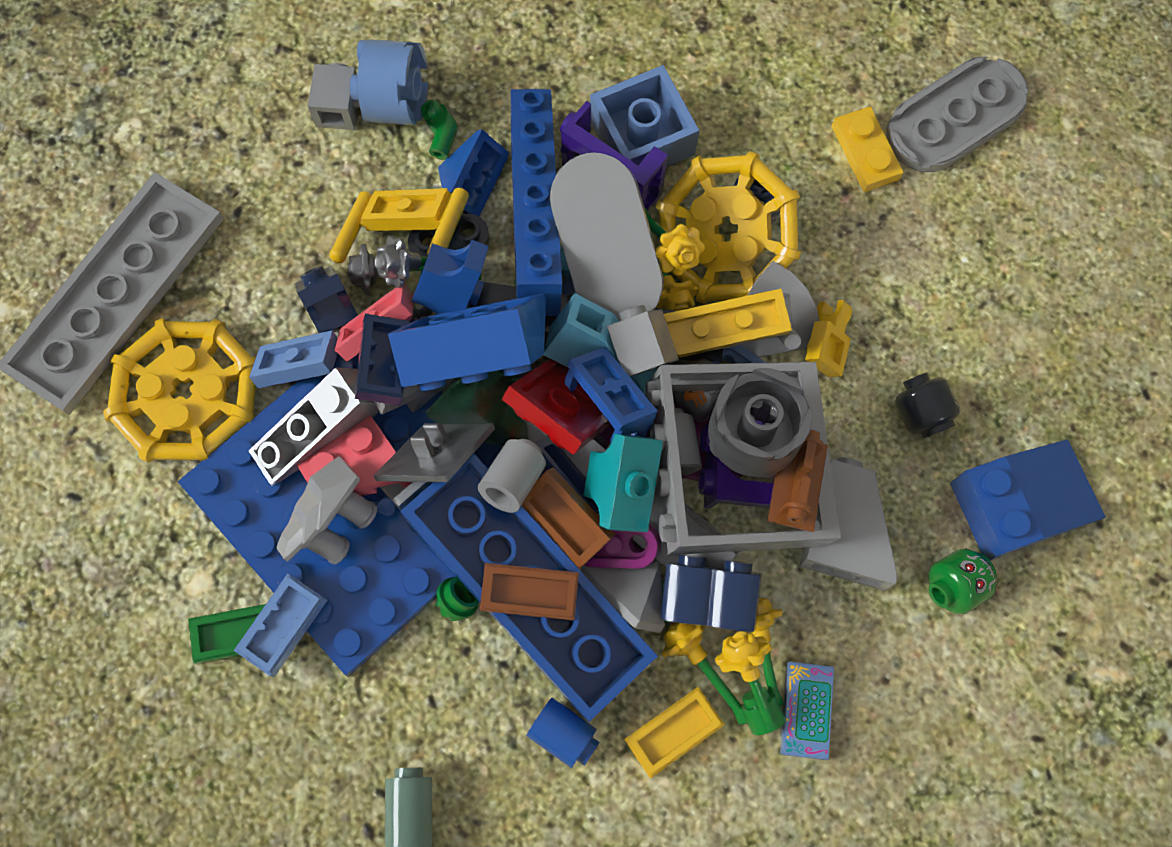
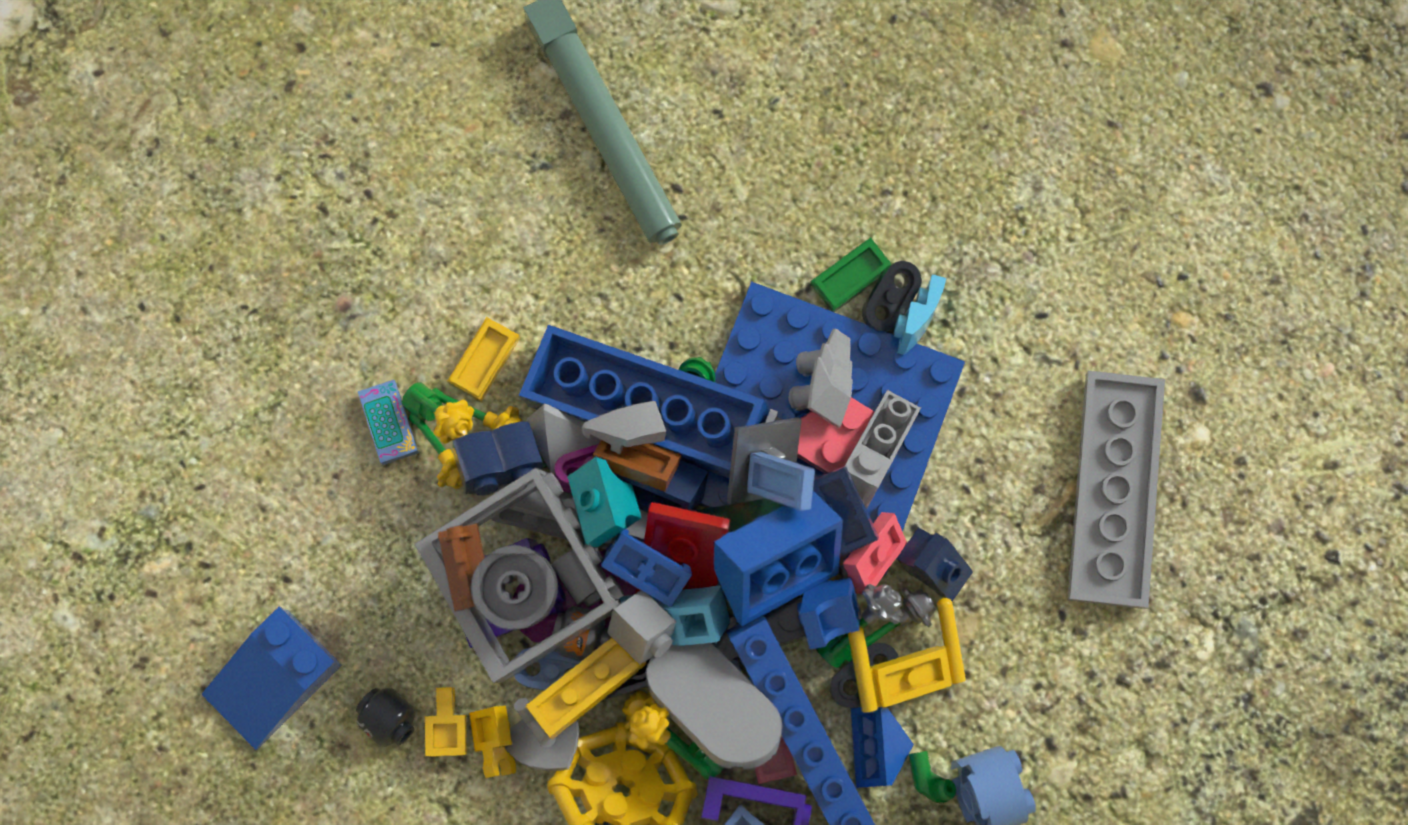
camera: 155 degrees right, 5 degrees up
yellow plate [103,318,256,463] -> none
medium blue plate [234,573,328,677] -> none
medium blue plate [249,330,338,388] -> none
light grey brick [308,63,360,130] -> none
light grey brick [478,439,546,513] -> none
dark orange tile [479,563,579,620] -> none
blue brick [526,697,600,768] -> none
light grey slope [799,457,897,591] -> none
green head [928,548,997,614] -> none
none -> yellow plate [425,687,467,756]
none -> light grey slope [582,401,666,454]
none -> medium blue tile [747,452,815,510]
none -> black plate [862,261,922,332]
none -> medium azure slope [894,274,946,355]

